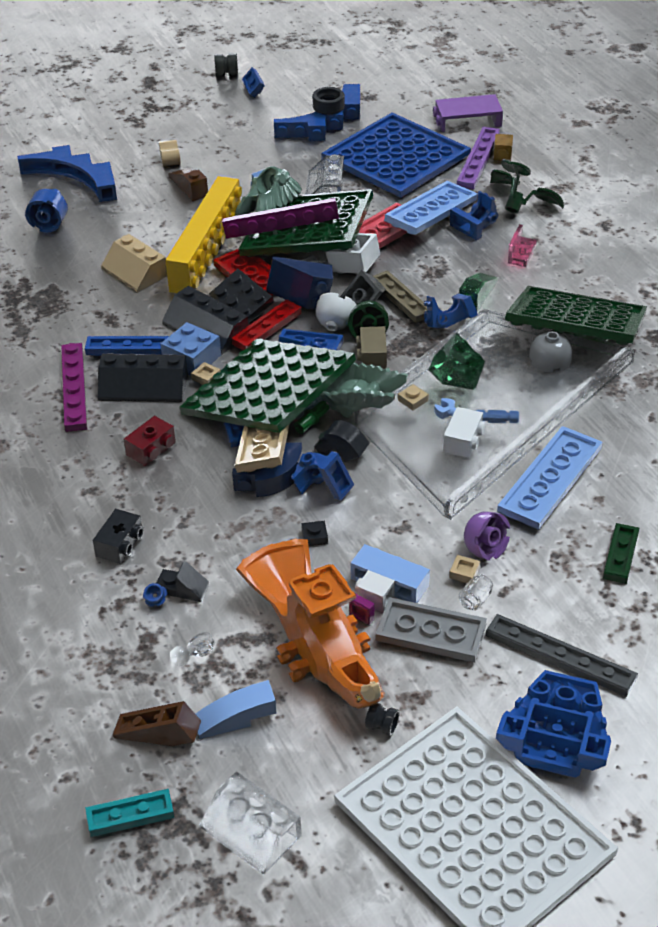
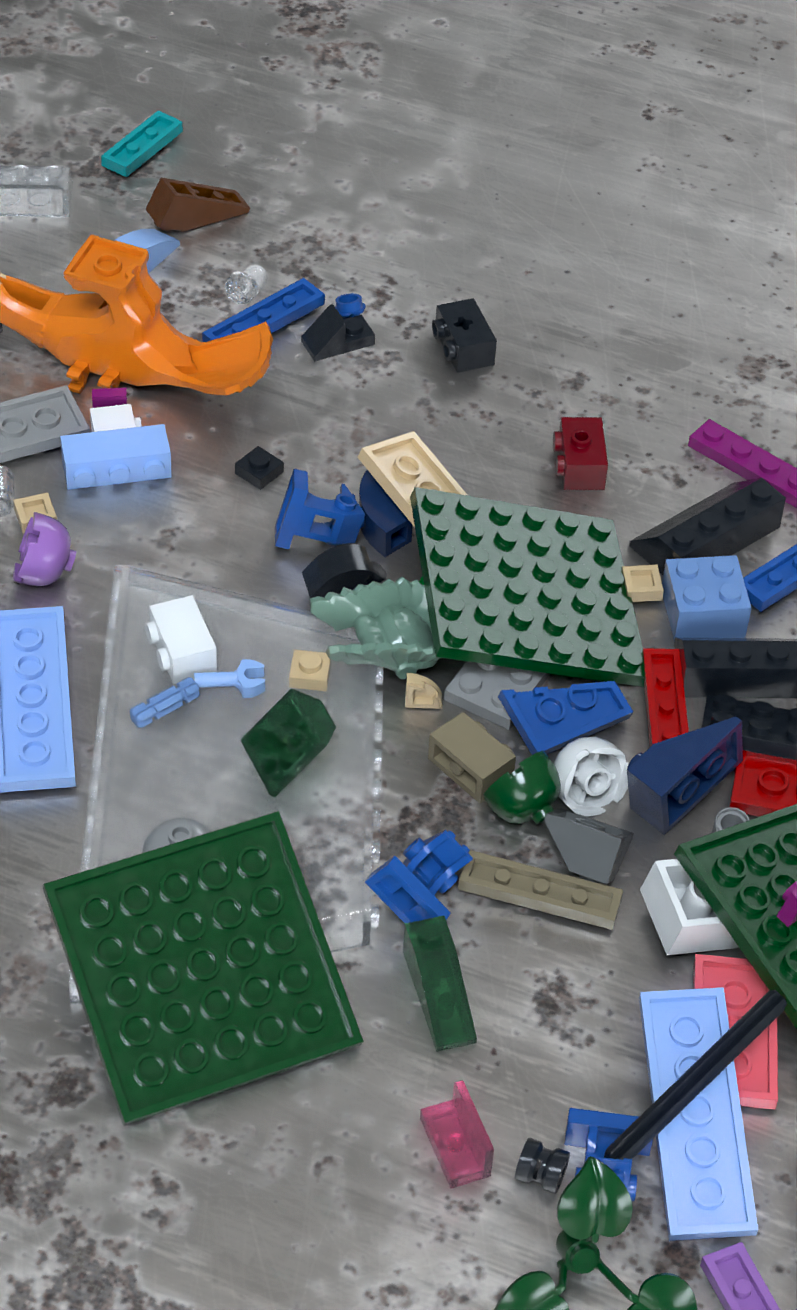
camera: 135 degrees right, 5 degrees up
none -> blue plate [202,278,325,342]
none -> black wheel [515,1137,570,1194]
none -> black axle [604,990,787,1160]

